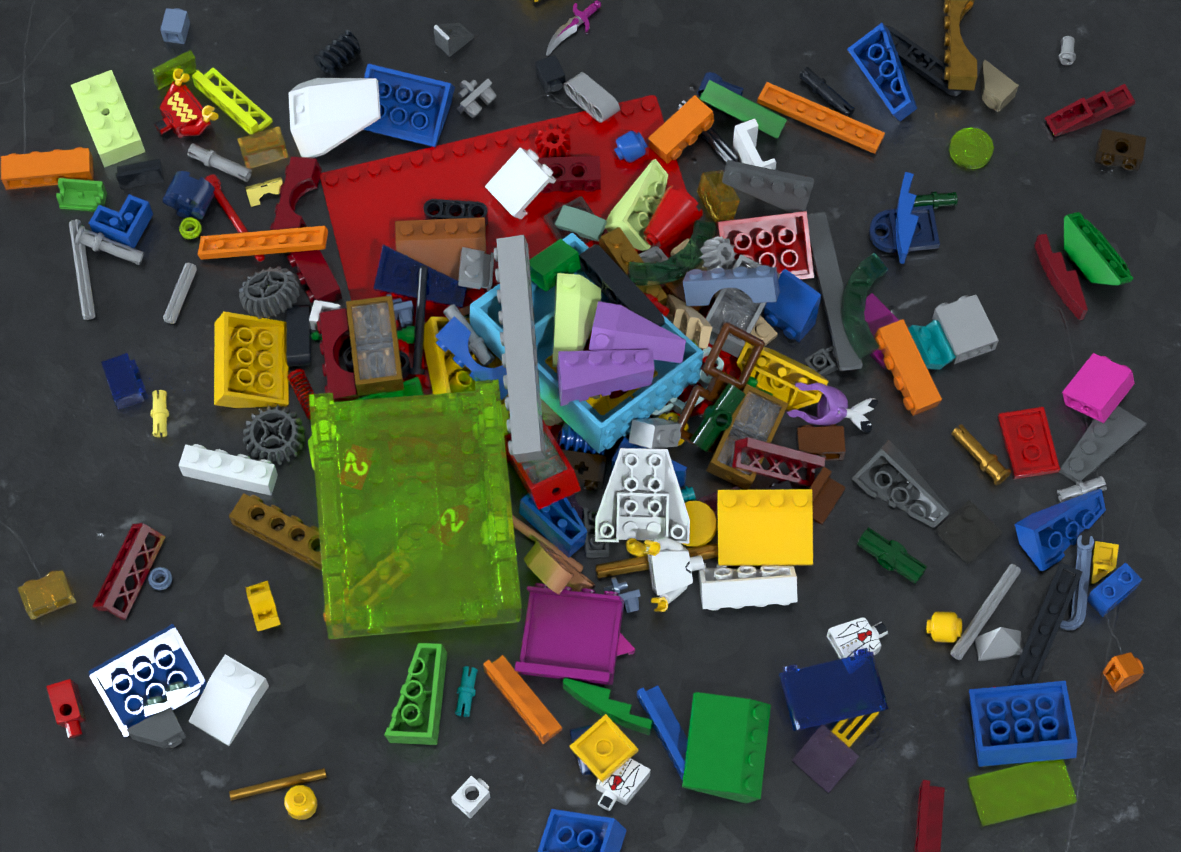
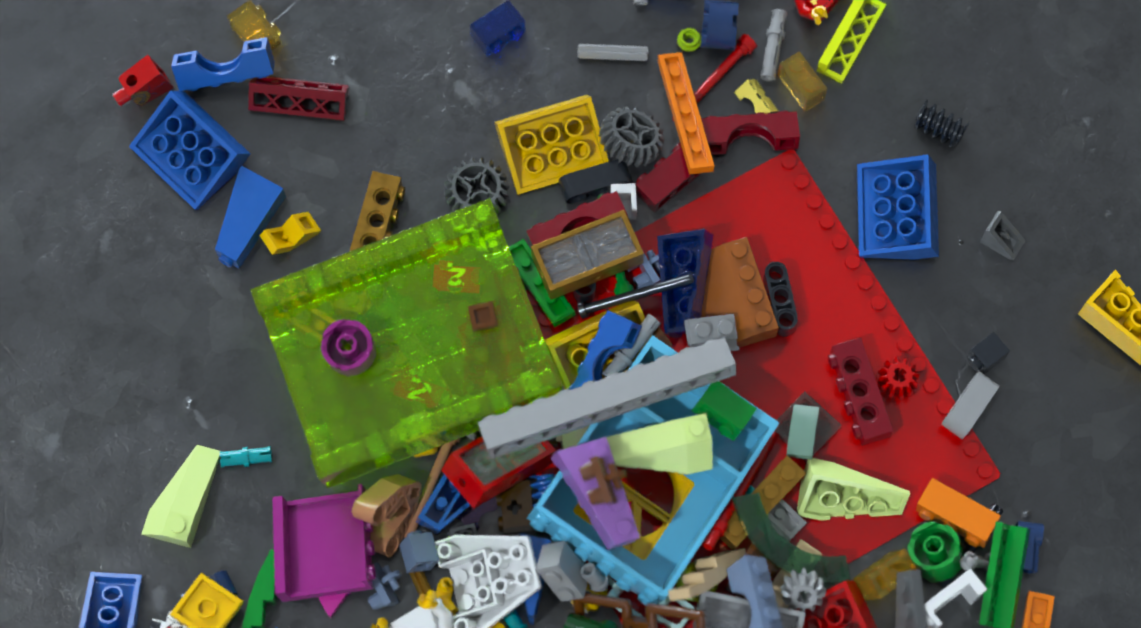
camera: 75 degrees right, 5 degrees up
dark grey slope [126,707,186,749] -> none
slope [142,681,191,716] -> none
sand blue plate [148,567,172,590] -> none
light yellow pin [151,390,169,437] -> none
white brick [179,444,278,496] -> none
white slope [189,655,269,746] -> none
pearl gold bar [229,768,327,801] -> none
yellow head [284,785,317,820] -> none
red piece [287,369,323,419] -> none
white wedge [289,78,381,158] -> none
bright green wedge [384,643,447,745] -> none
white brick [451,776,490,819] -> none
light grey hips [457,79,496,118] -> none
orange fence [483,655,562,744] -> none
white panel [485,148,556,219] -> none
piece [546,0,601,56] -> none
black beam [579,244,665,327] -> none
medium lavender wedge [589,301,686,363] -> none
blue head [614,130,648,163] -> none
red cone [644,186,703,247] -> none
none -> yellowish green wedge [142,445,220,548]
none -> blue arch [171,37,275,91]
none -> blue slope [215,166,286,269]
none -> magenta brick [321,319,377,377]
none -> sand blue brick [399,530,439,573]
none -> reddish brown tile [467,301,498,333]
none -> reddish brown hips [579,456,627,505]
none -> light grey pin [580,563,609,592]
none -> green brick [908,522,964,583]
none -> light grey arm [960,552,991,571]

